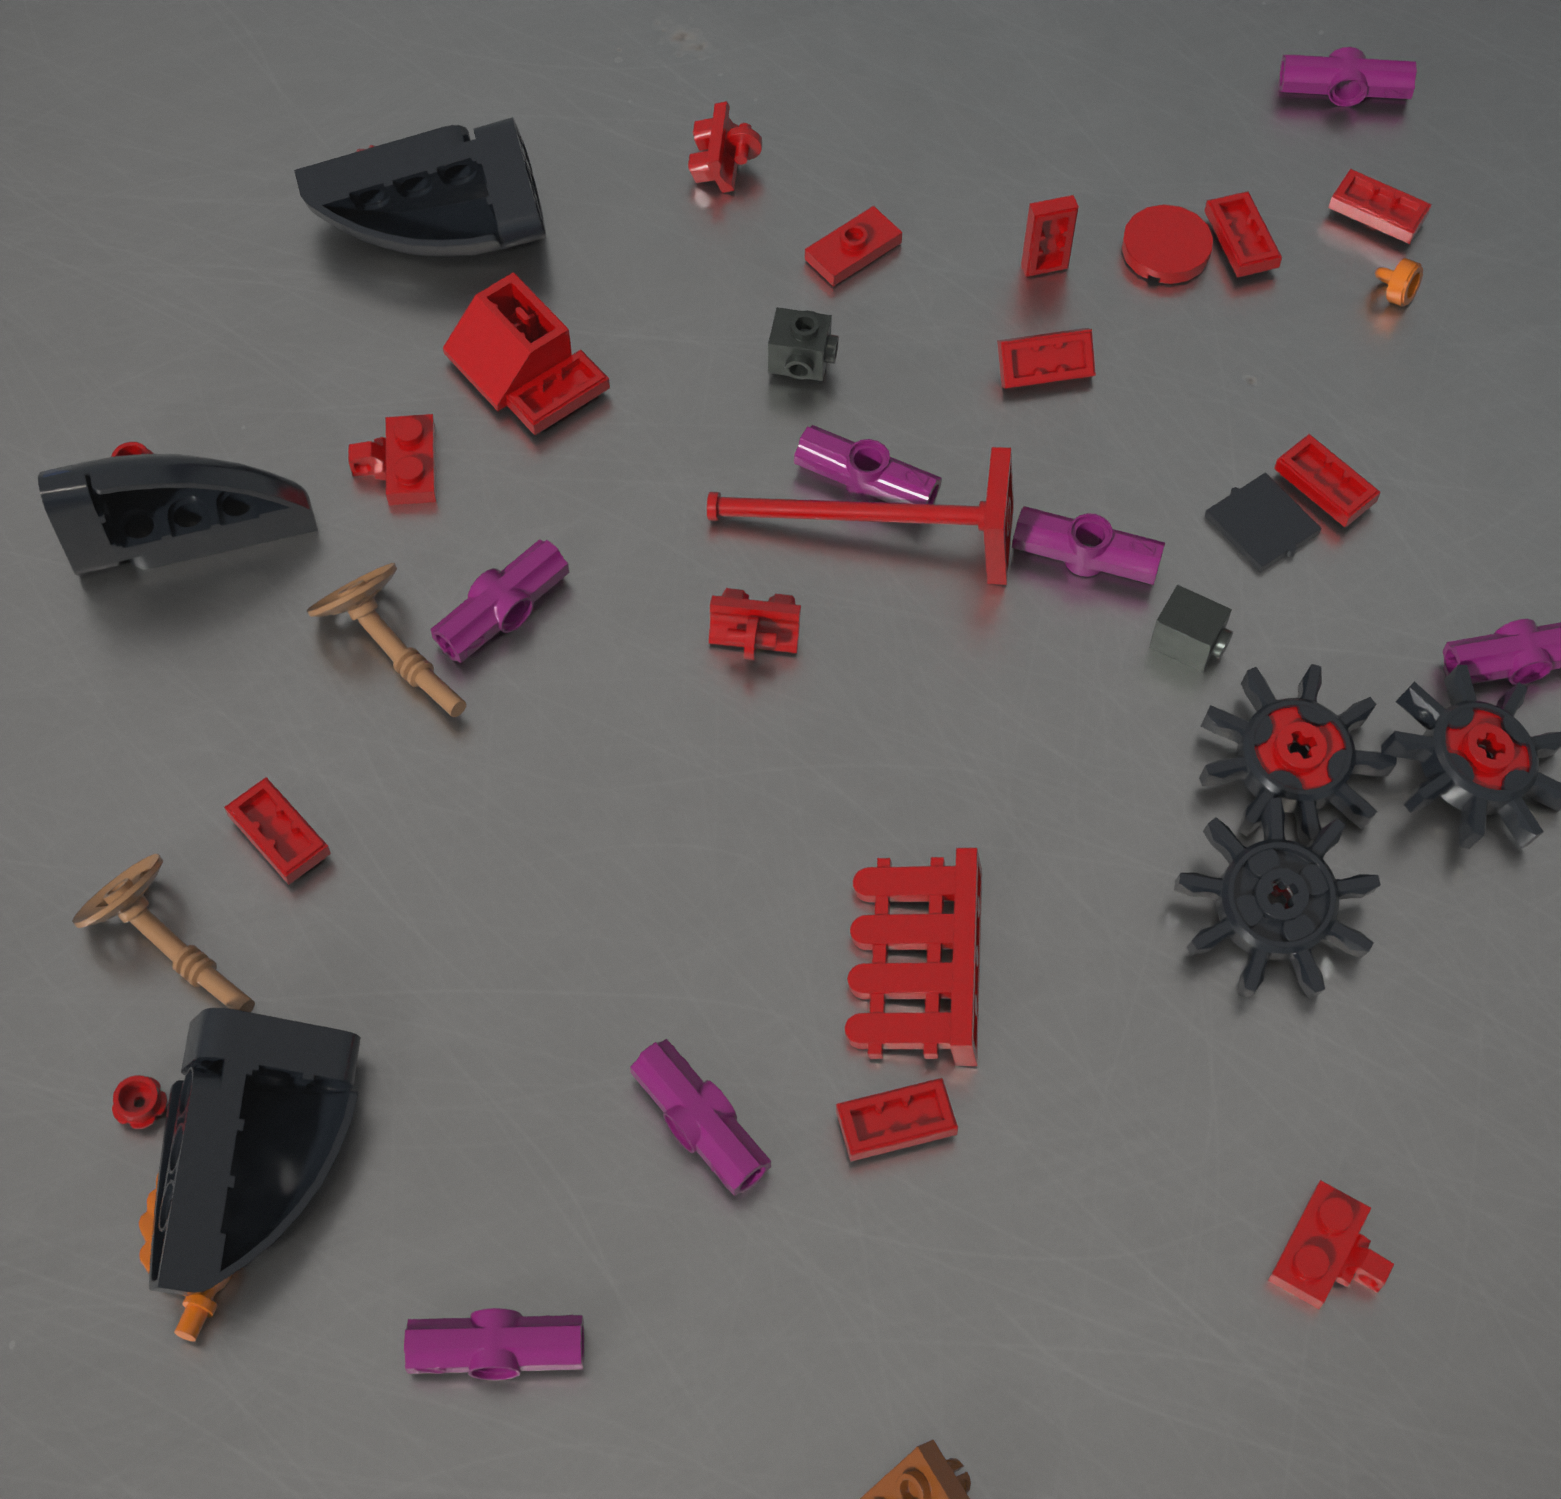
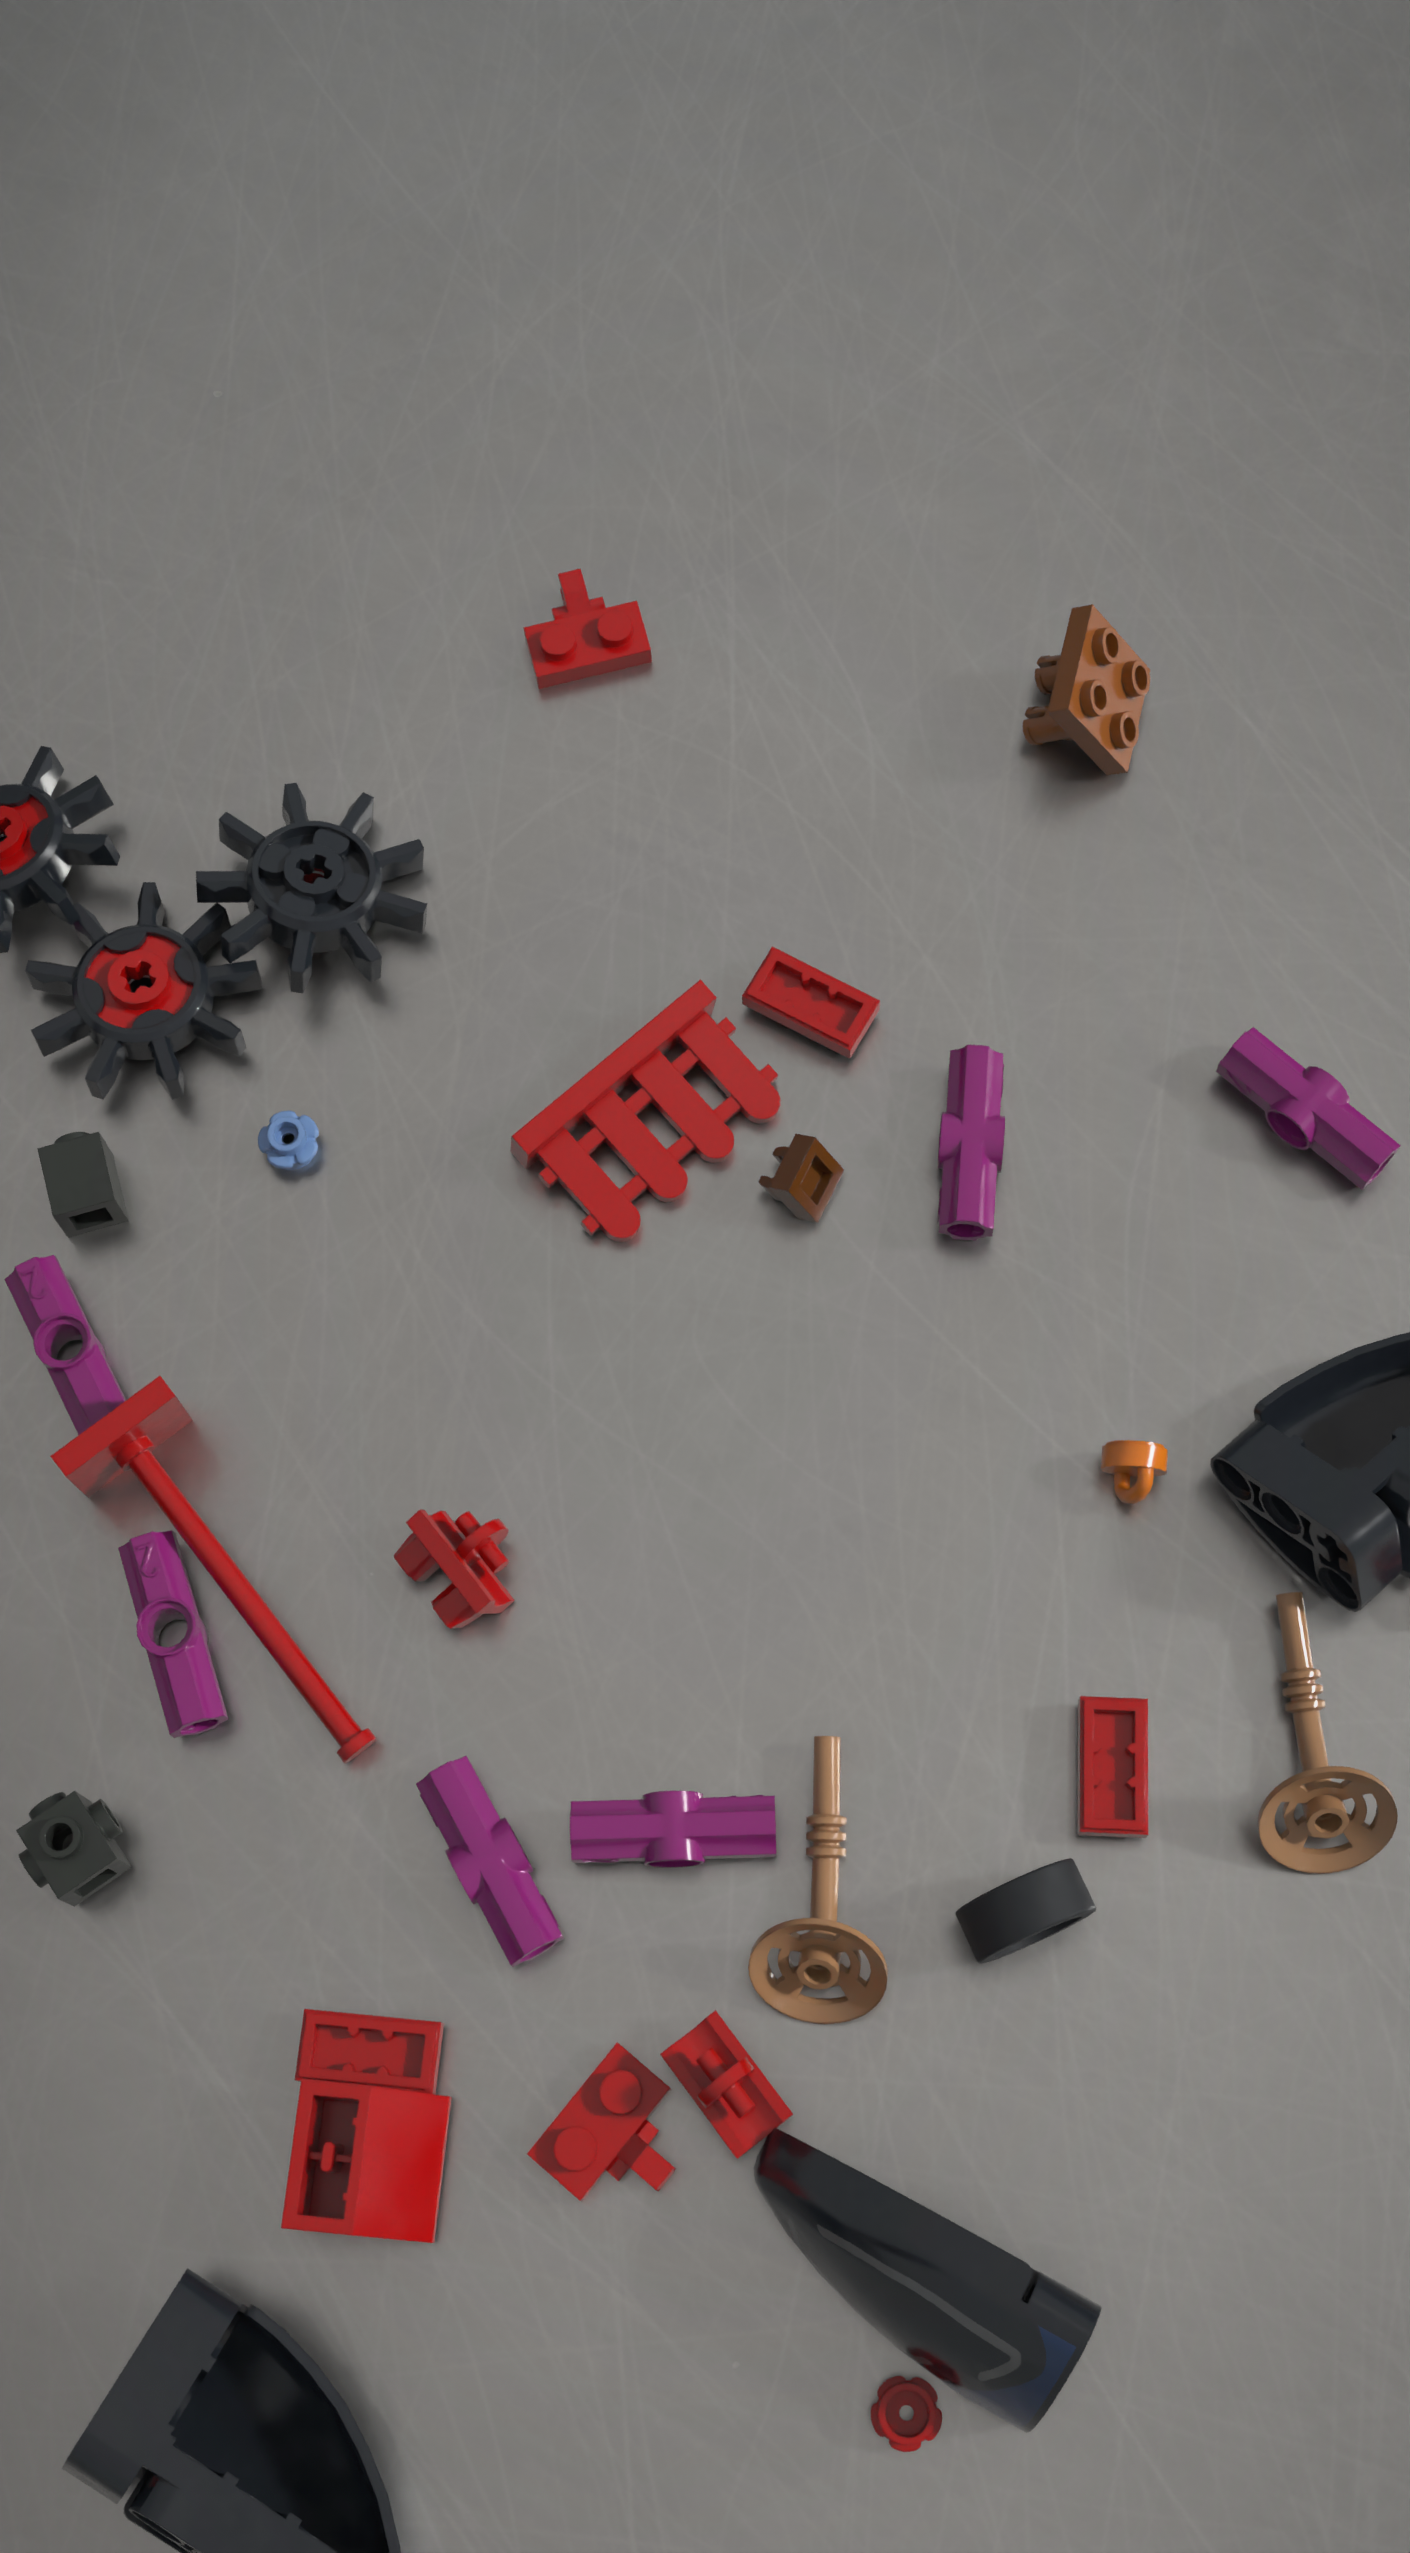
camera: 130 degrees left, 10 degrees up
none -> medium blue plate [258,1111,319,1170]
none -> magenta piece [416,1756,564,1967]
none -> red hips [660,2010,793,2160]
none -> reddish brown tile [758,1134,844,1223]
none -> black tyre [955,1858,1096,1964]
none -> orange tile [1101,1440,1168,1504]

